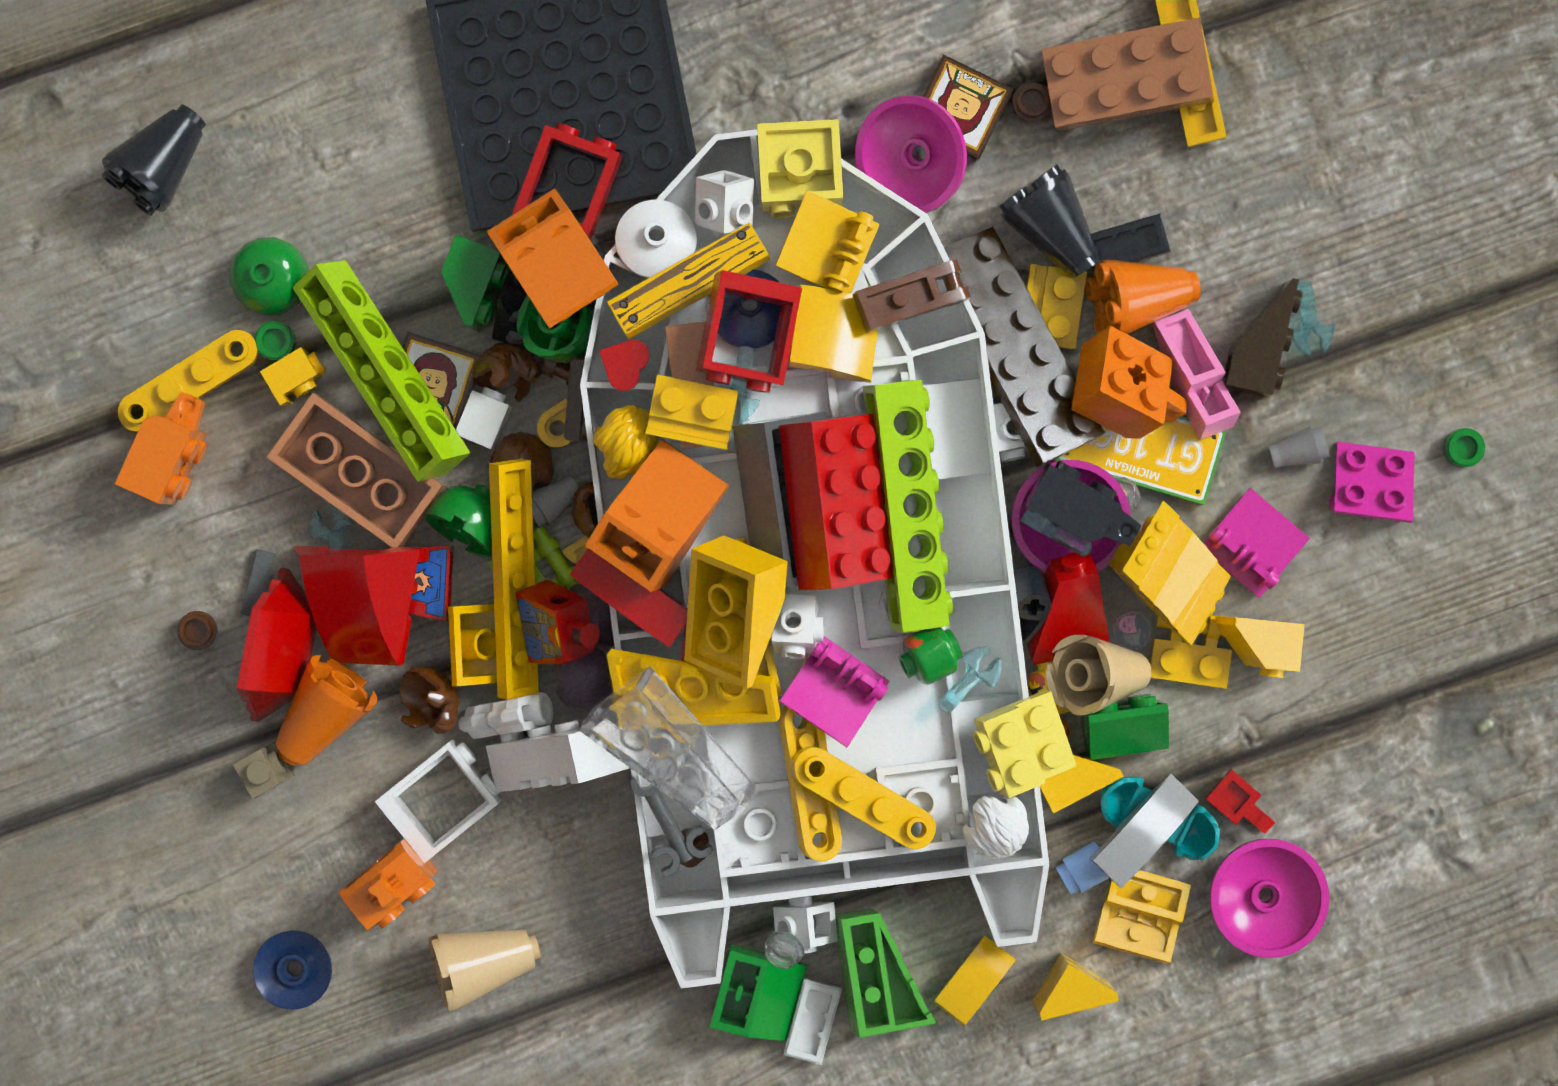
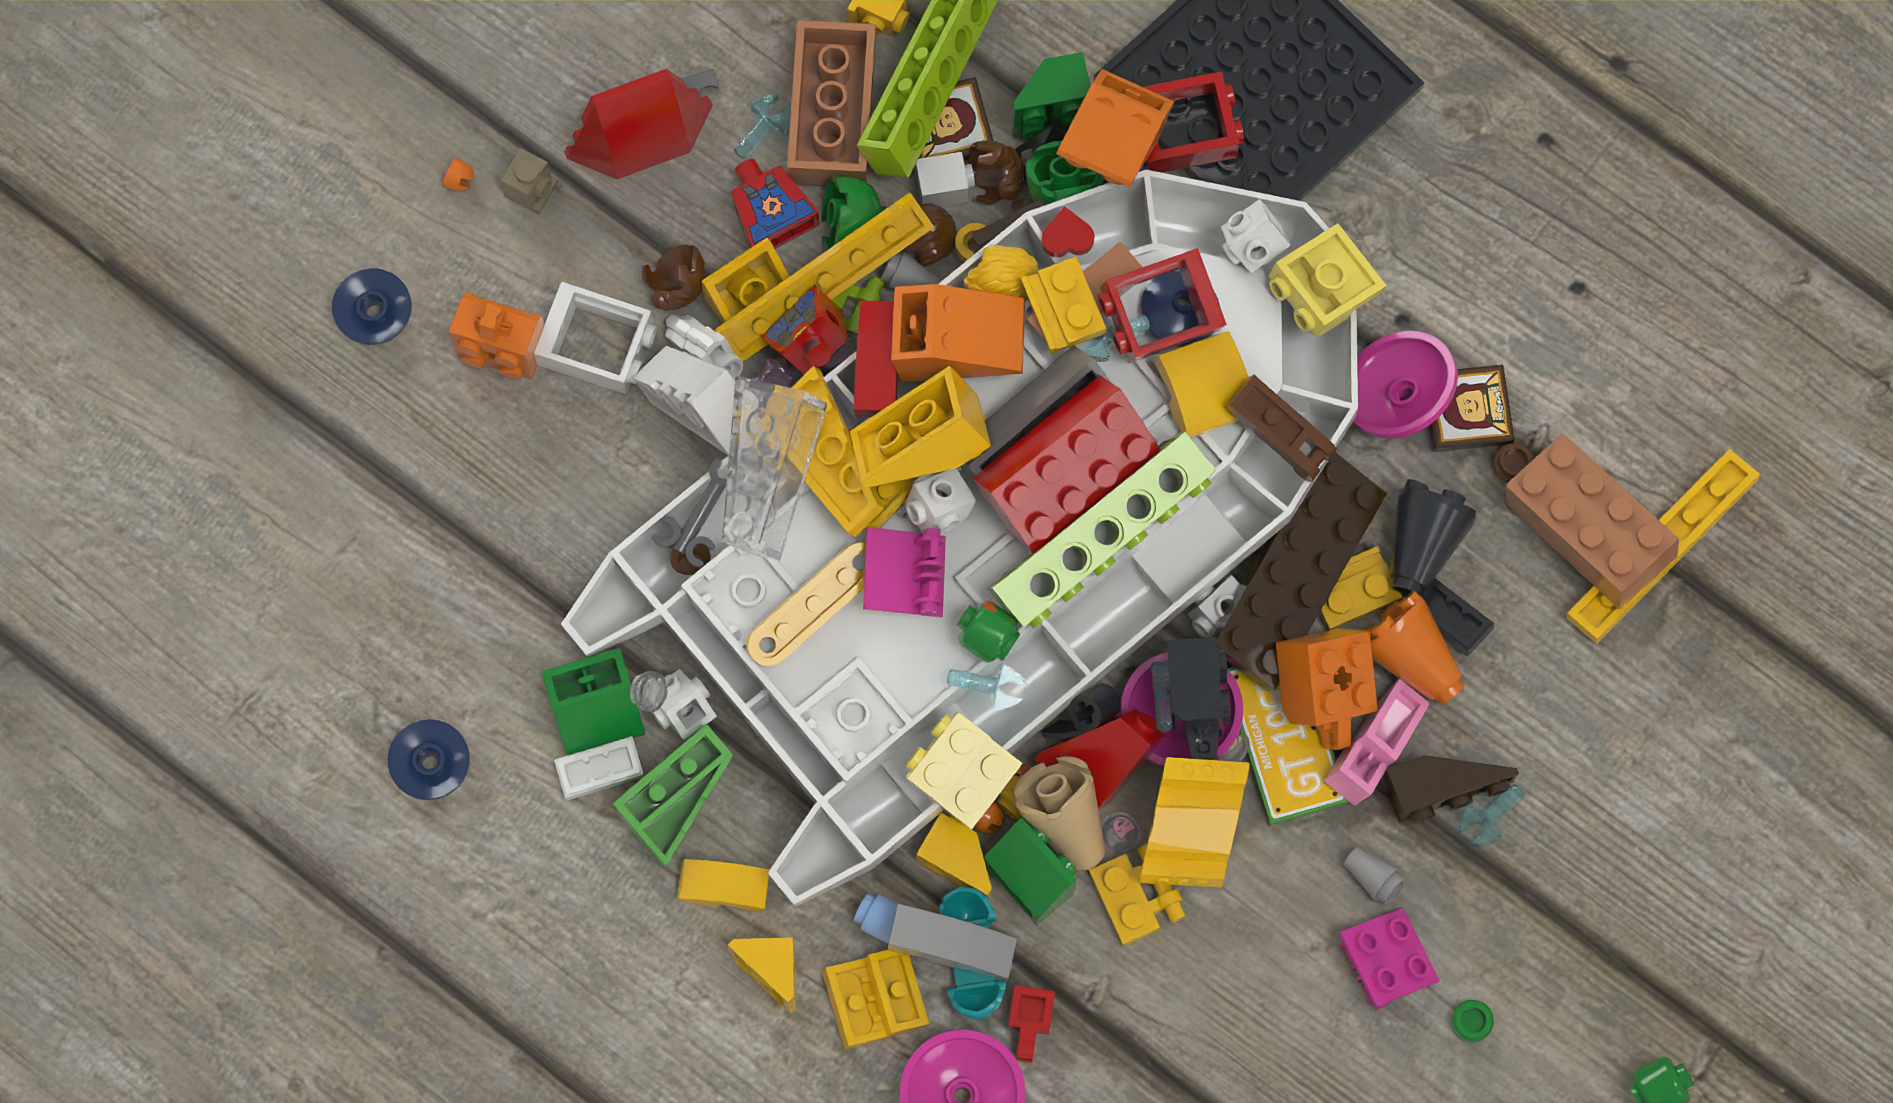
camera: 55 degrees right, 15 degrees down
reddish brown plate [177,611,218,650] -> none
orange cone [275,655,378,766] -> none
red wedge [293,546,425,666] -> none
tan cone [428,930,541,1013] -> none
yellow tile [607,222,771,339] -> none
white dish [615,199,697,278] -> none
yellow hinge [775,190,879,294] -> none
yellow plate [791,746,936,849] -> none
white hair [963,796,1029,859] -> none
dark pink hinge [1203,488,1310,598] -> none
yellow slope [1215,615,1305,678] -> none
none -> orange hinge [441,157,474,192]

